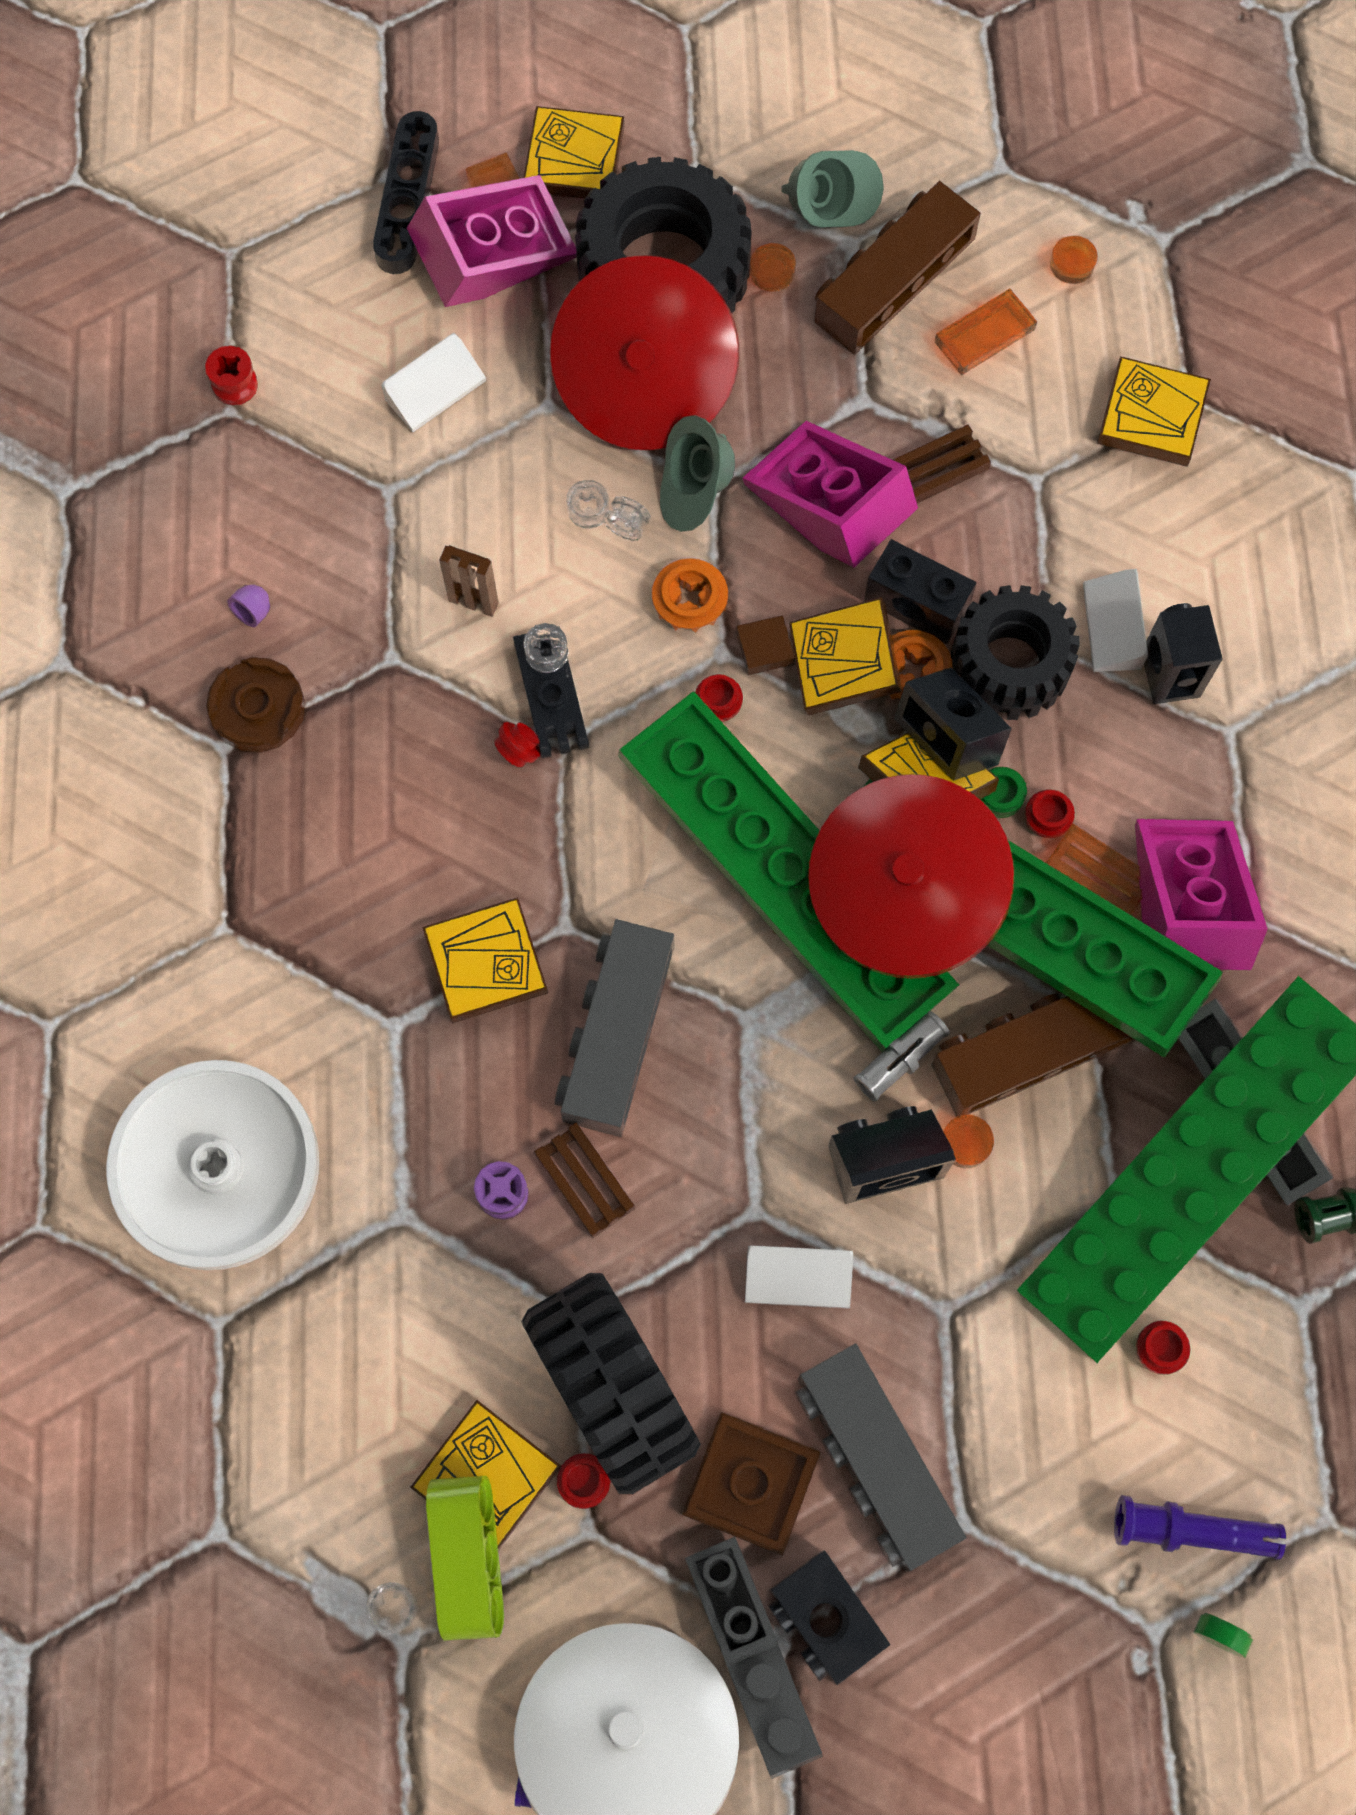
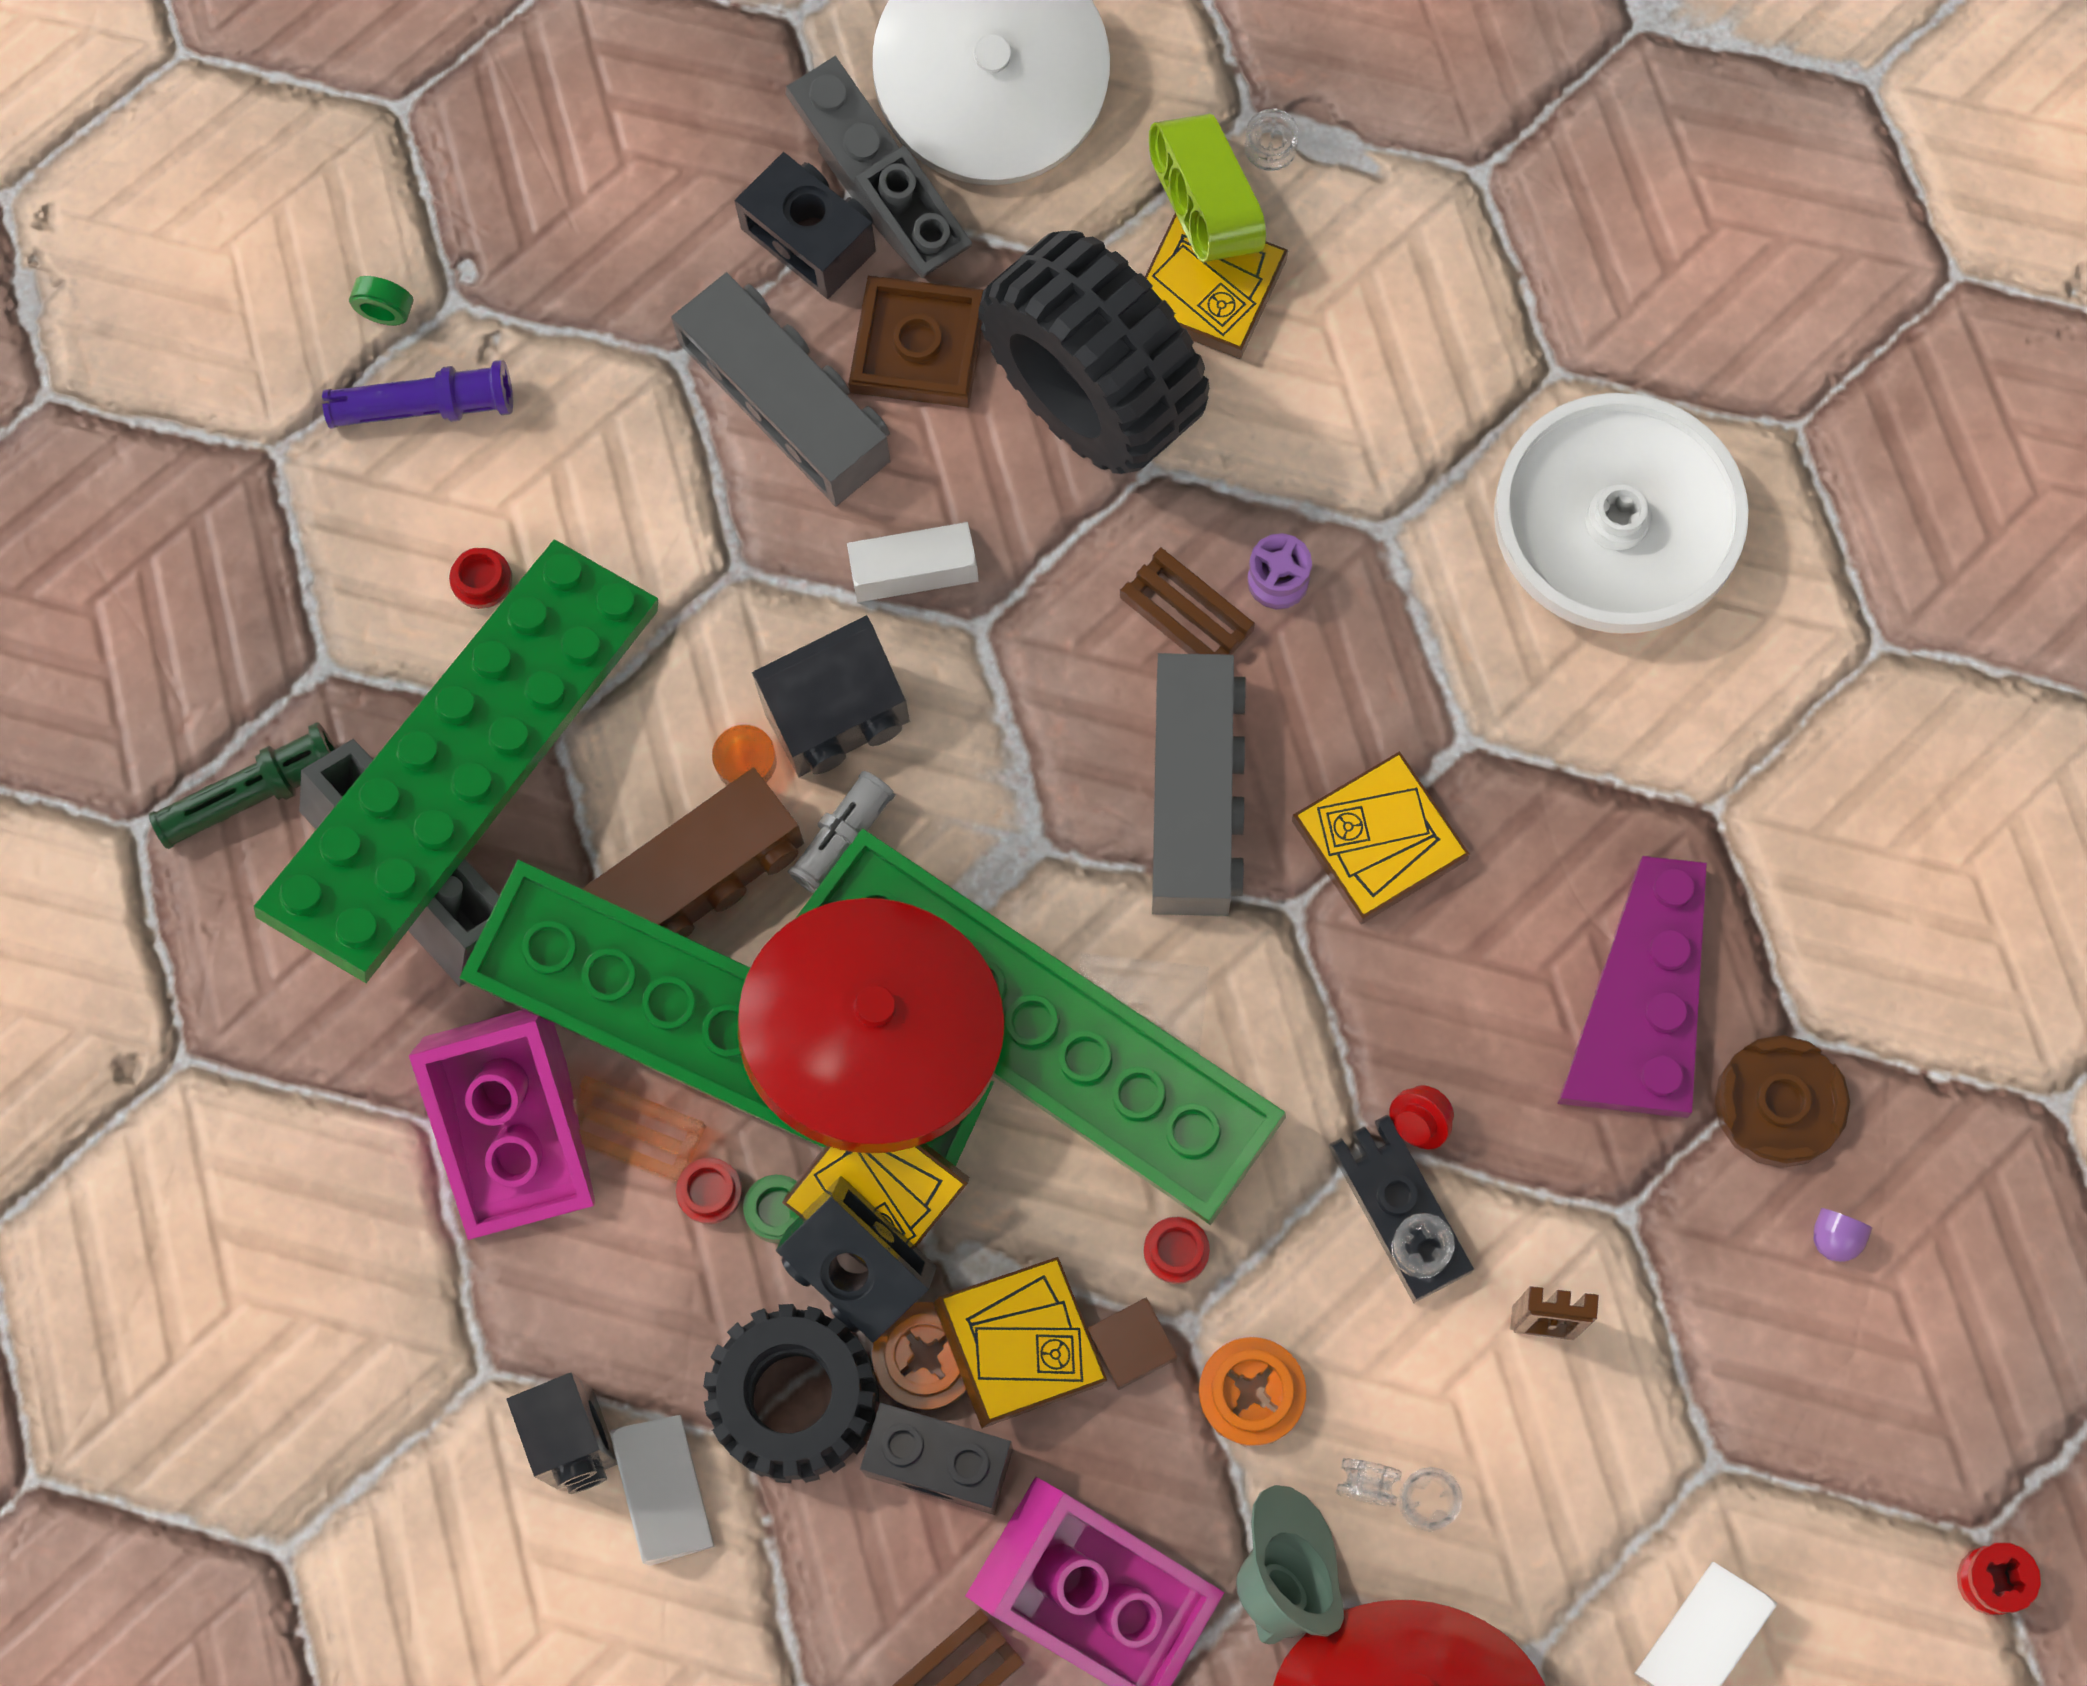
camera: 170 degrees right, 0 degrees up
none -> magenta wing [1557,856,1707,1118]

